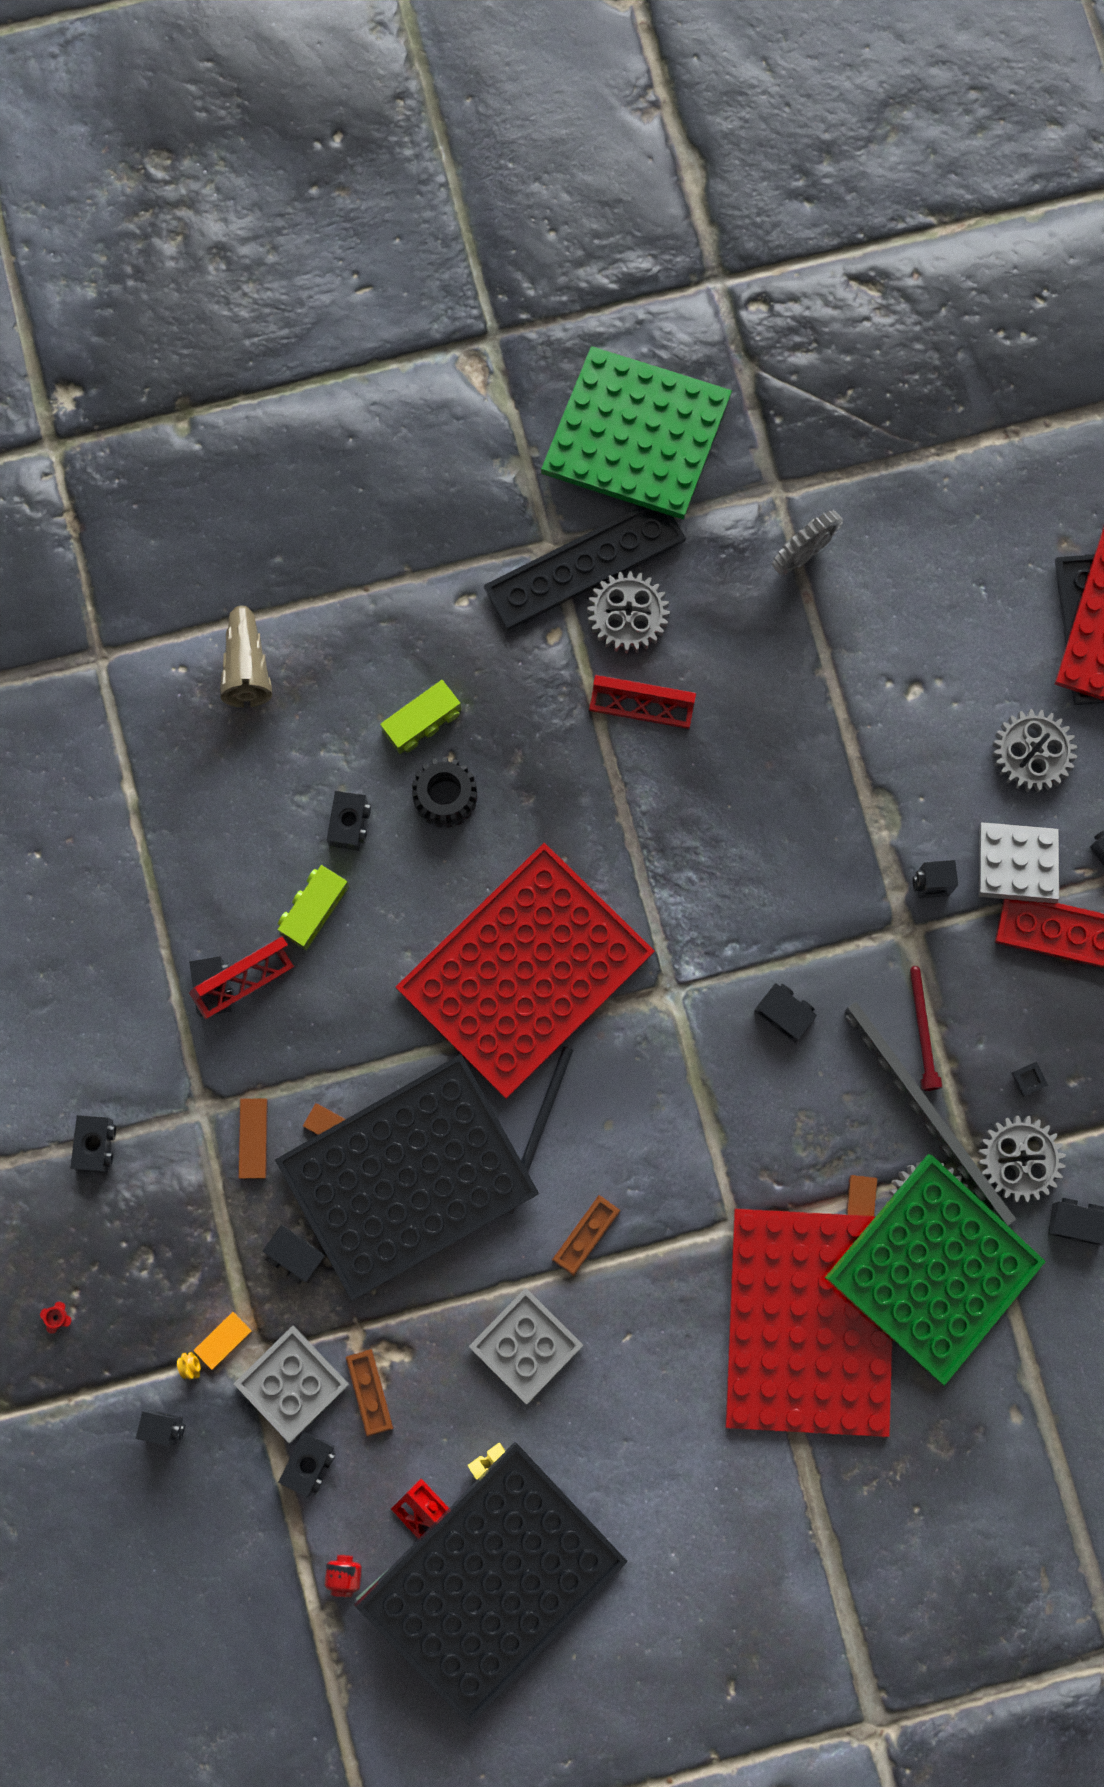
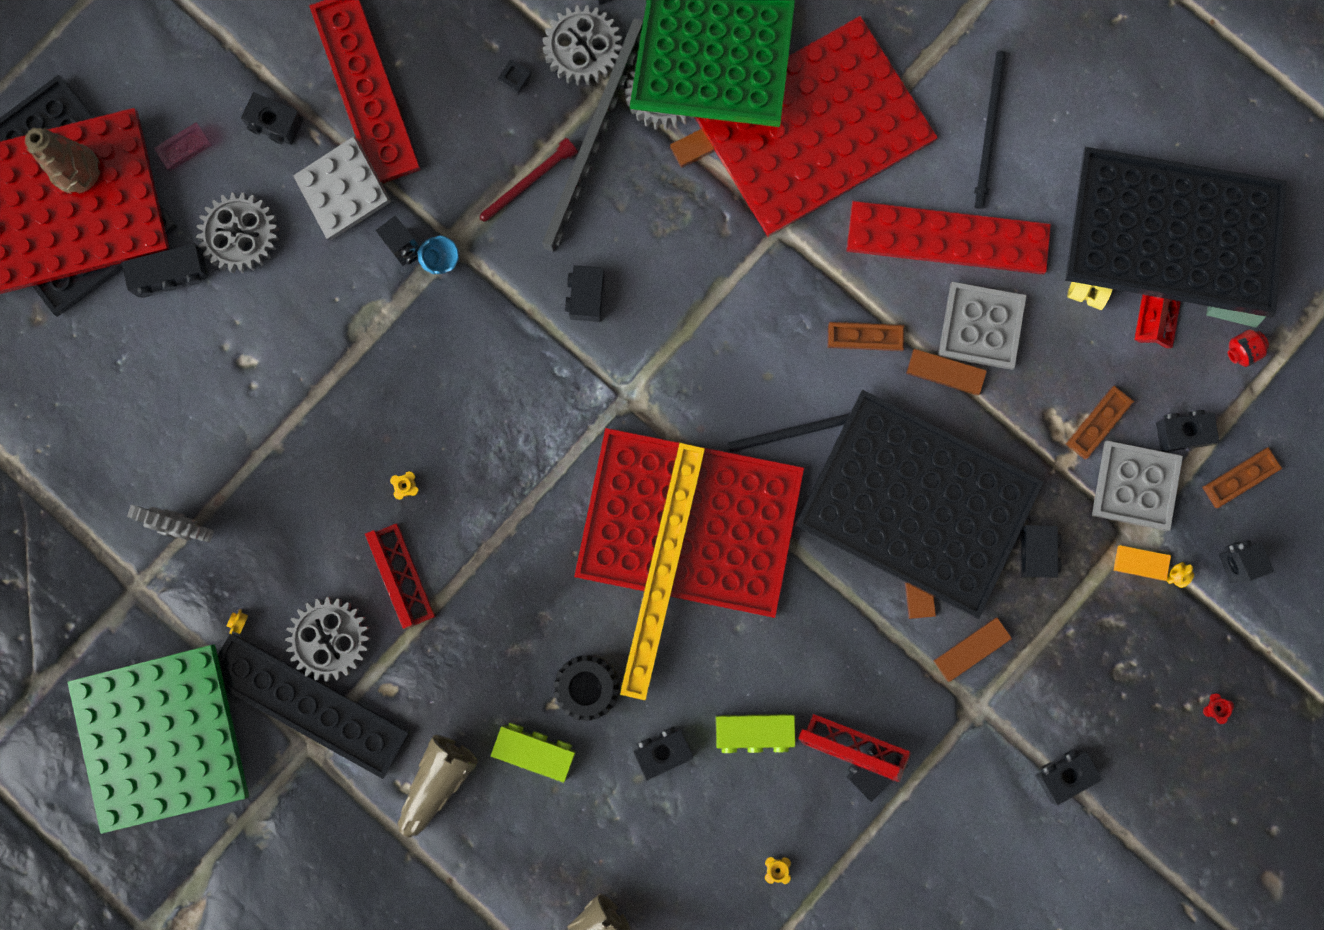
camera: 120 degrees left, 5 degrees up
none -> black brick [121,243,209,298]
none -> yellow plate [227,609,248,634]
none -> yellow plate [390,472,418,500]
none -> dark tan cone [397,735,478,838]
none -> dark azure hair [417,235,459,275]
none -> yellow plate [620,443,705,700]
none -> yellow plate [765,857,791,884]
none -> red plate [846,201,1051,275]
none -> dark orange tile [906,349,987,396]
none -> black bar [974,51,1006,209]
none -> dark orange tile [1202,447,1282,508]

